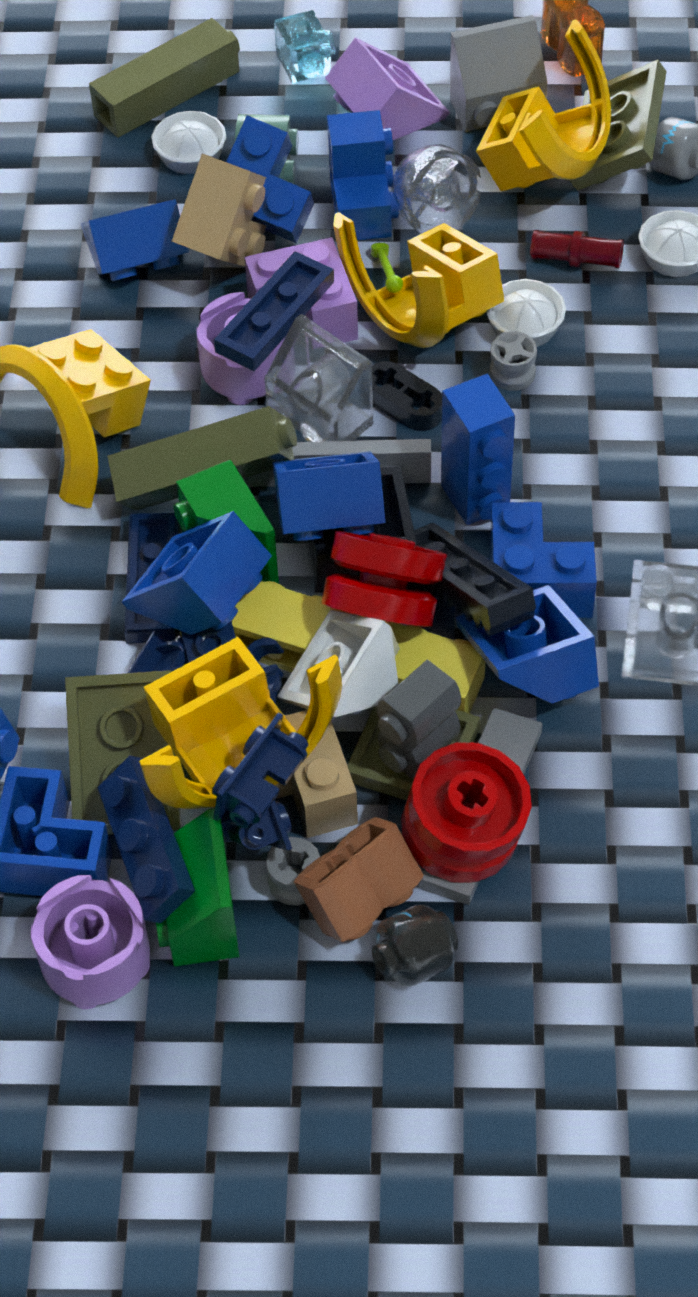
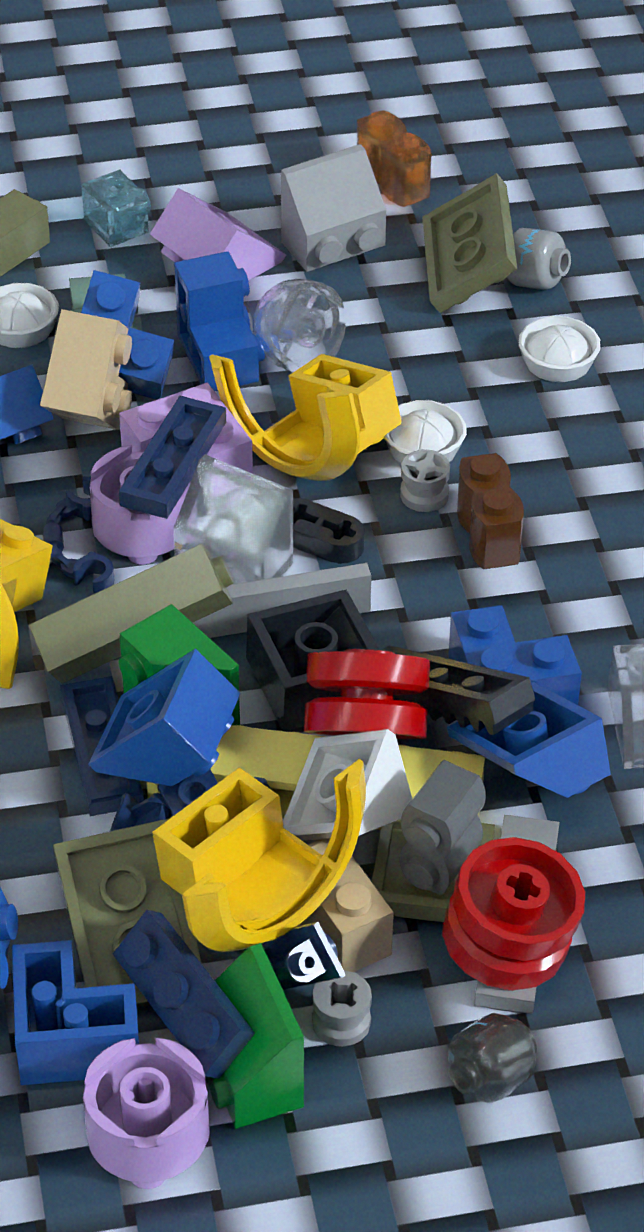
camera: 15 degrees left, 10 degrees down
dark blue hinge [212,712,308,828] -> none
blue slope [272,451,386,541] -> none
nougat brick [294,817,424,942] -> none
lime hinge [371,242,403,293] -> none
blue brick [441,373,515,526] -> none
yellow piece [476,19,611,191] -> none
dark red pin [530,229,624,268] -> none
none -> dark blue piece [42,476,115,594]
none -> reddish brown brick [457,453,524,569]

